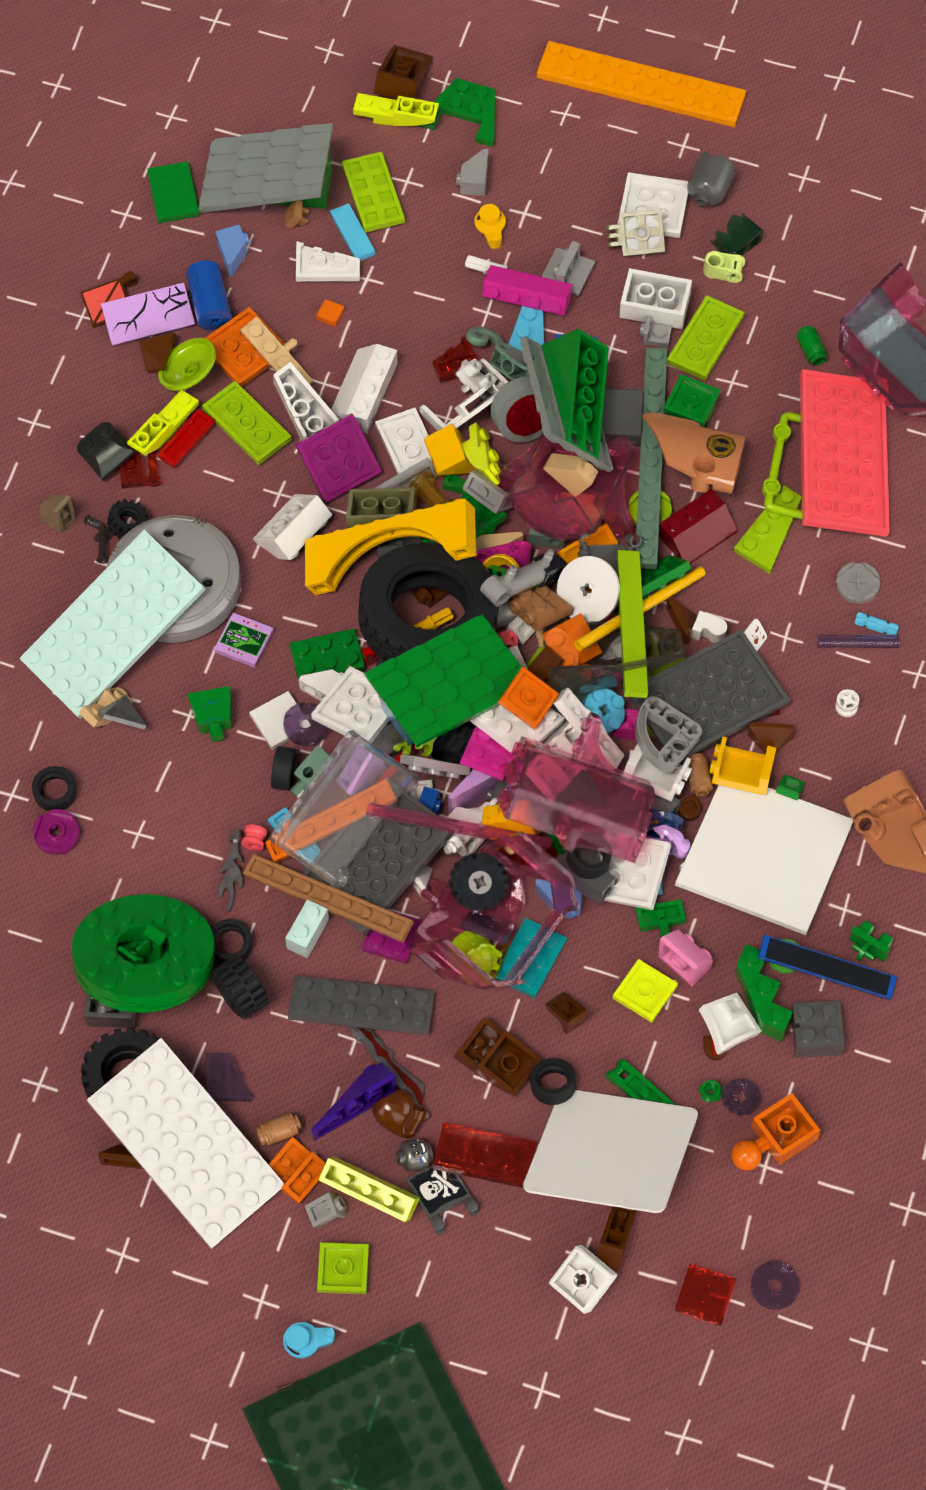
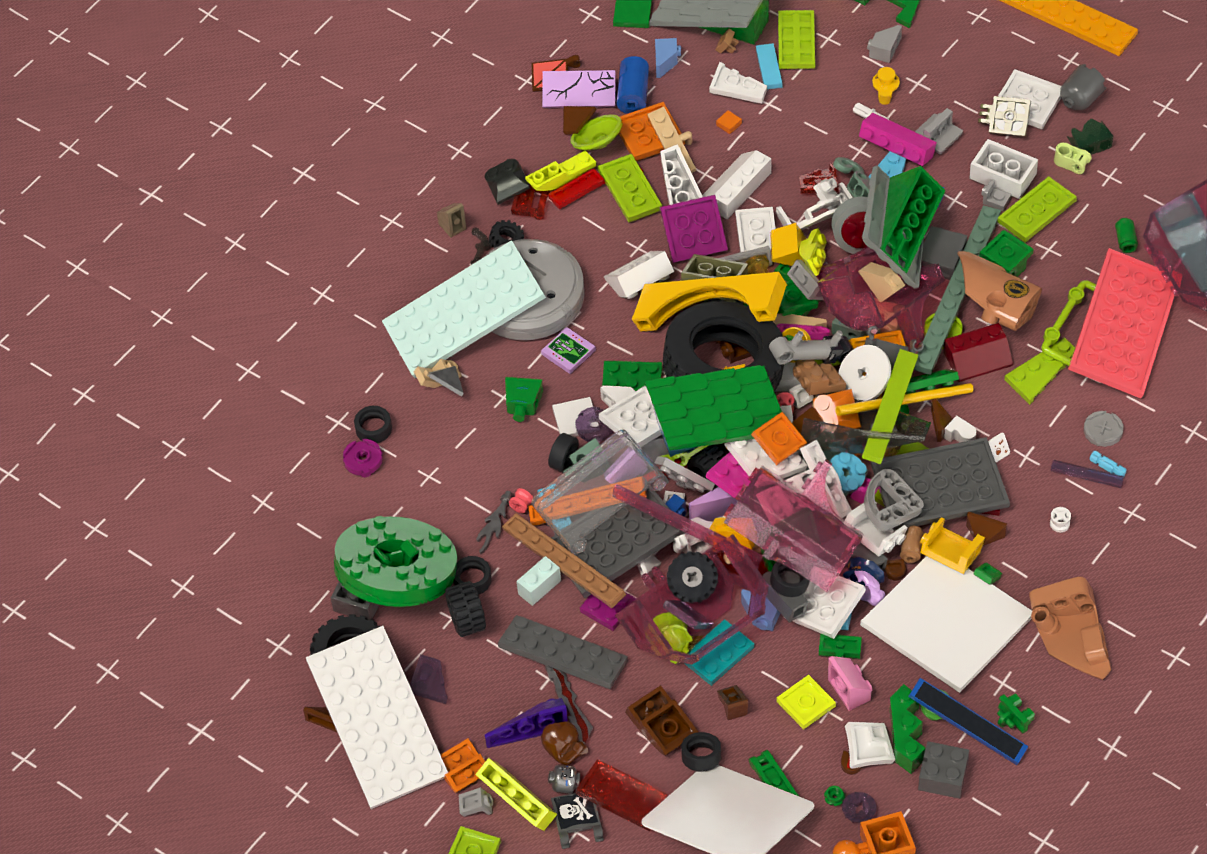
camera: 20 degrees right, 10 degrees down
medium nougat head [255,1112,302,1146] -> none

